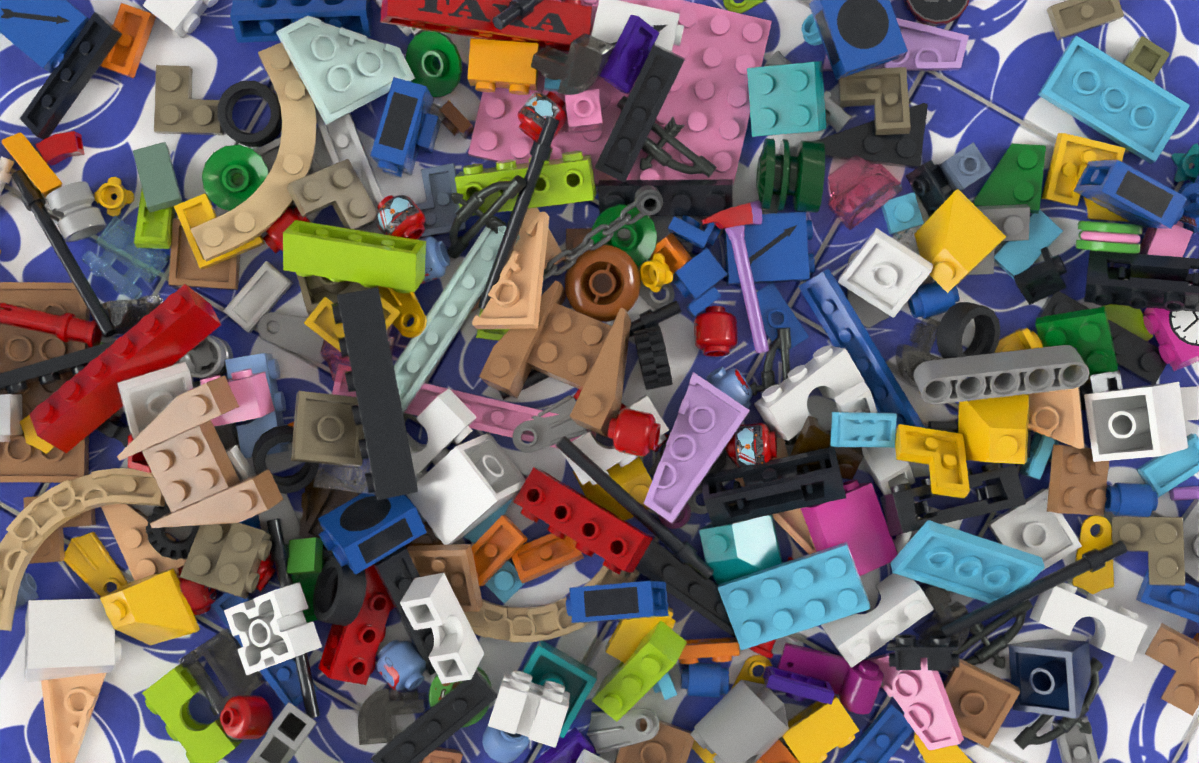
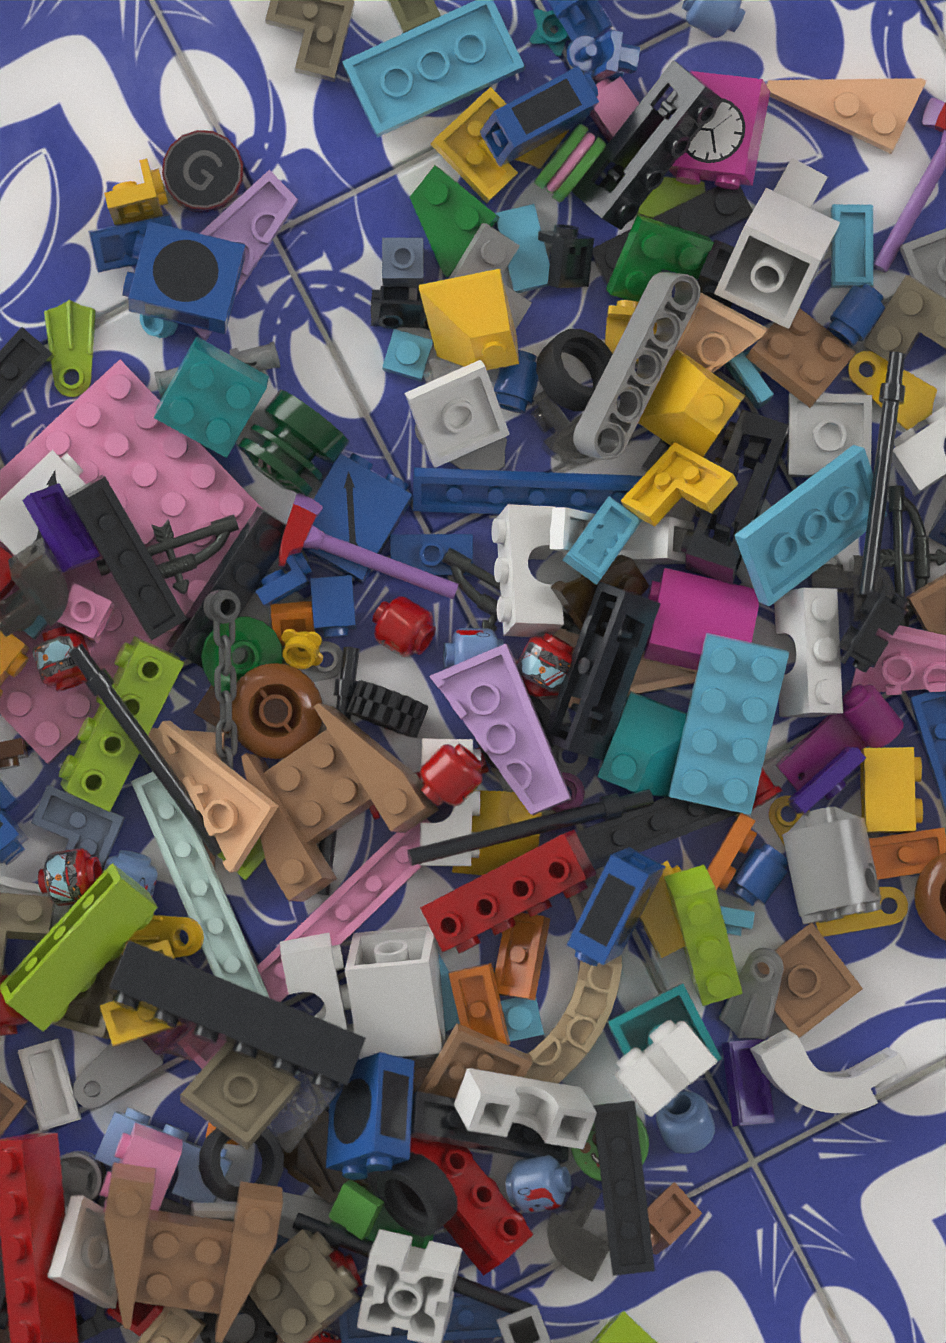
camera: 60 degrees left, 5 degrees down
pearl dark grey piece [447,175,526,259] -> none
light grey piece [513,395,588,453] -> none
blue tile [686,287,721,317] -> none
black wing [816,103,928,169] -> none
clear pink slope [828,155,903,230] -> none
dark tan plate [838,67,911,135] -> none

